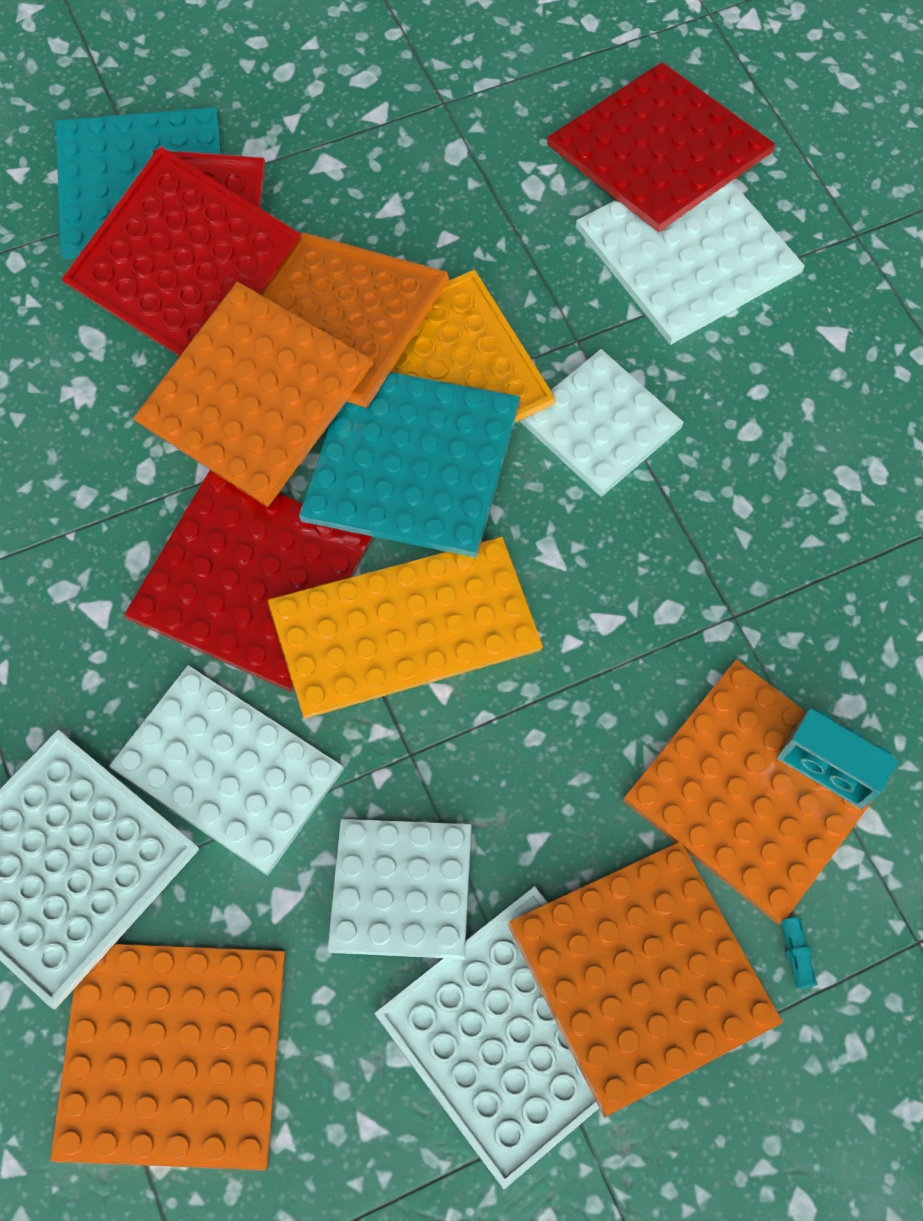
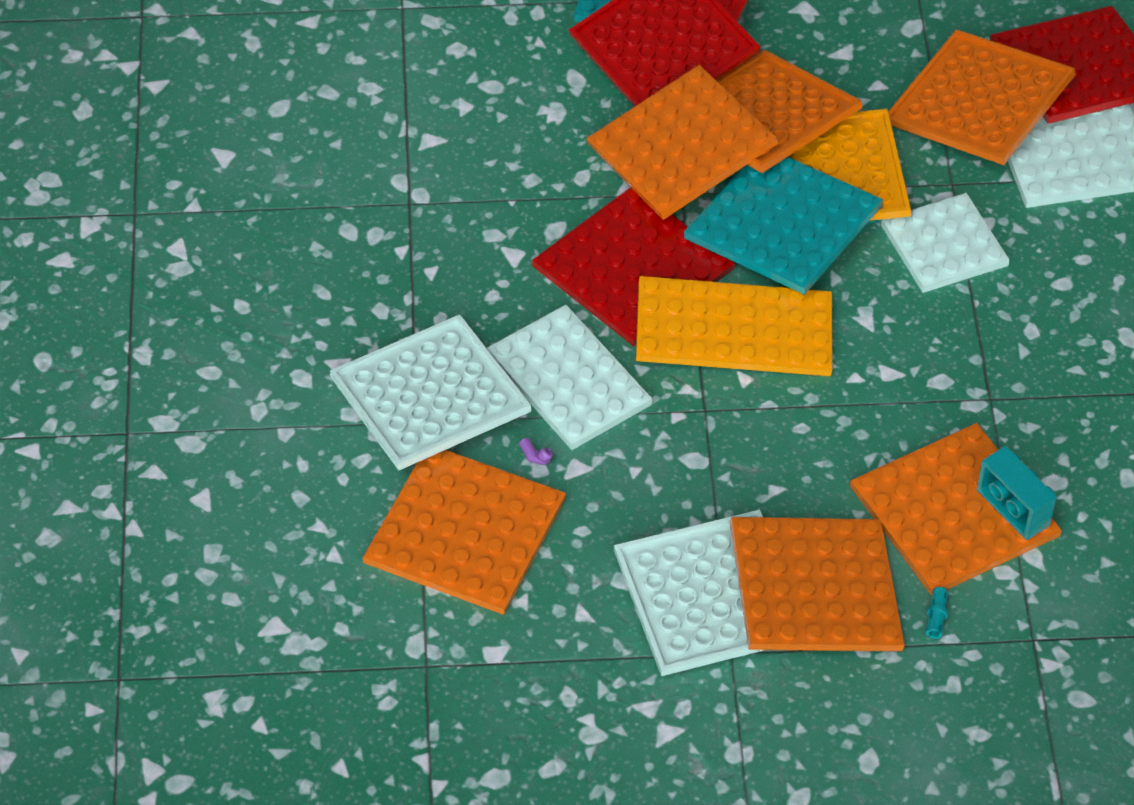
camera: 25 degrees right, 15 degrees down
light aqua plate [328,819,472,959] -> none
none -> medium lavender arm [519,438,553,465]
none -> orange plate [888,30,1075,165]

